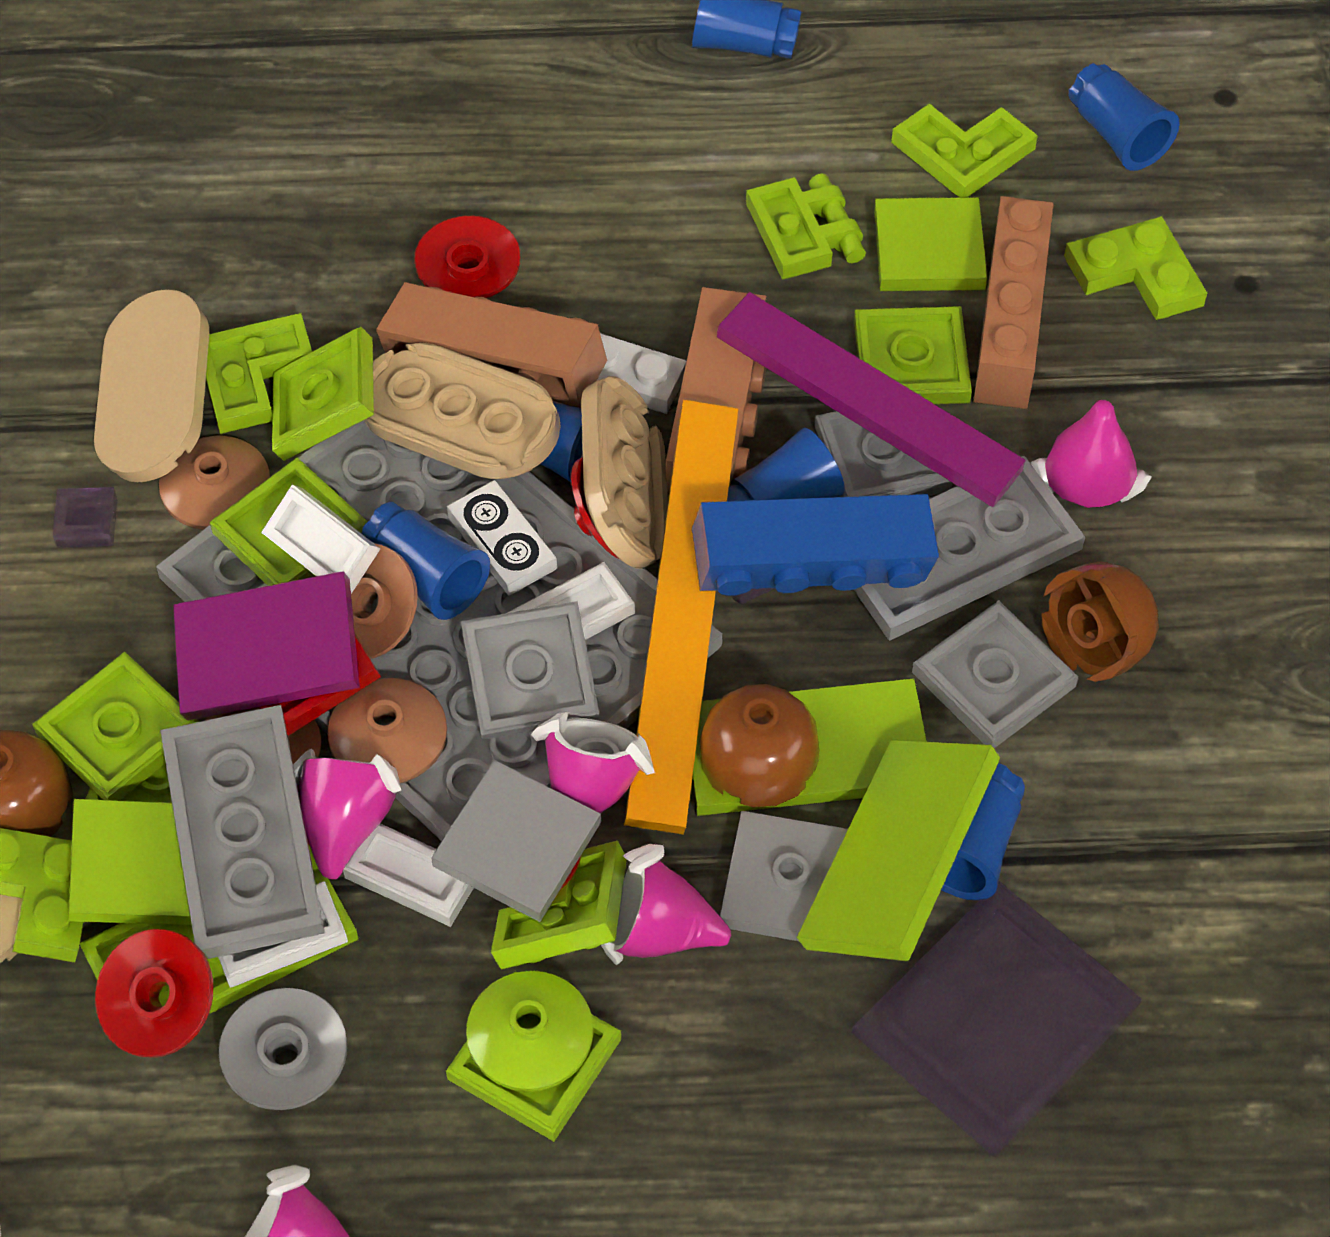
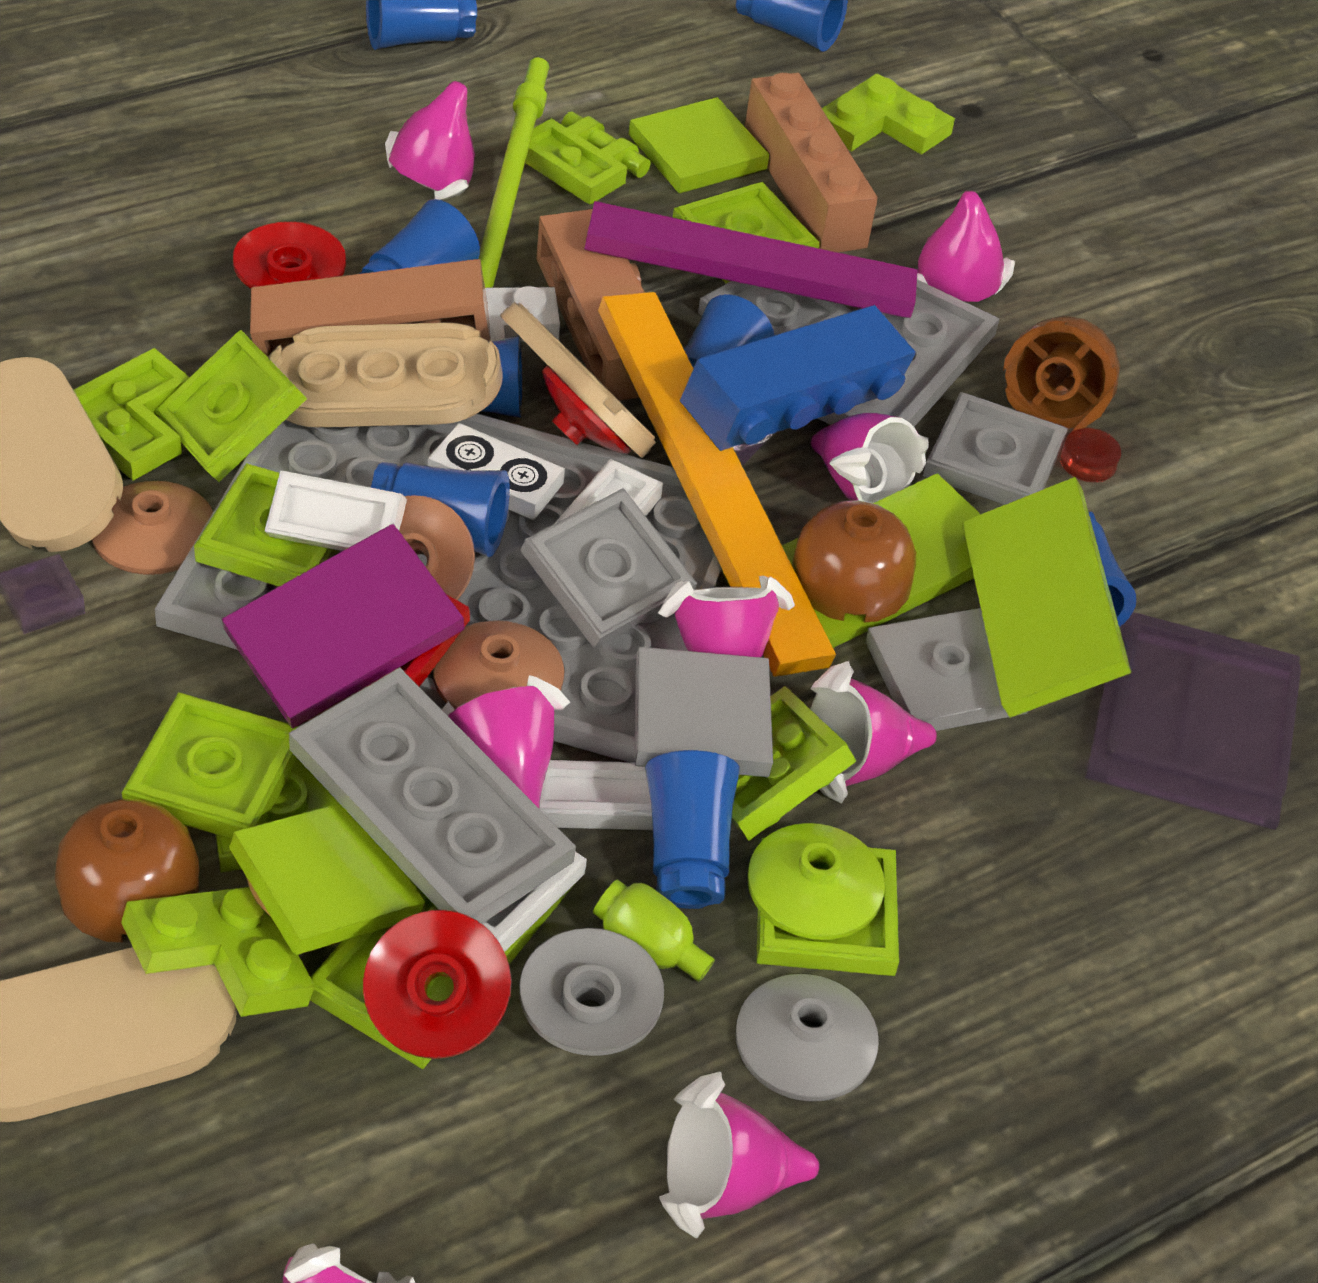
camera: 35 degrees left, 10 degrees down
lime plate [891,104,1038,198] -> none
none -> blue plant [359,199,480,274]
none -> dark pink hat [385,81,475,200]
none -> lime bar [479,57,549,288]
none -> lime plant [593,879,715,982]
none -> blue plant [645,750,740,909]
none -> light grey dish [736,974,879,1102]
none -> white hat [811,413,928,503]
none -> clear red tile [1060,428,1121,482]

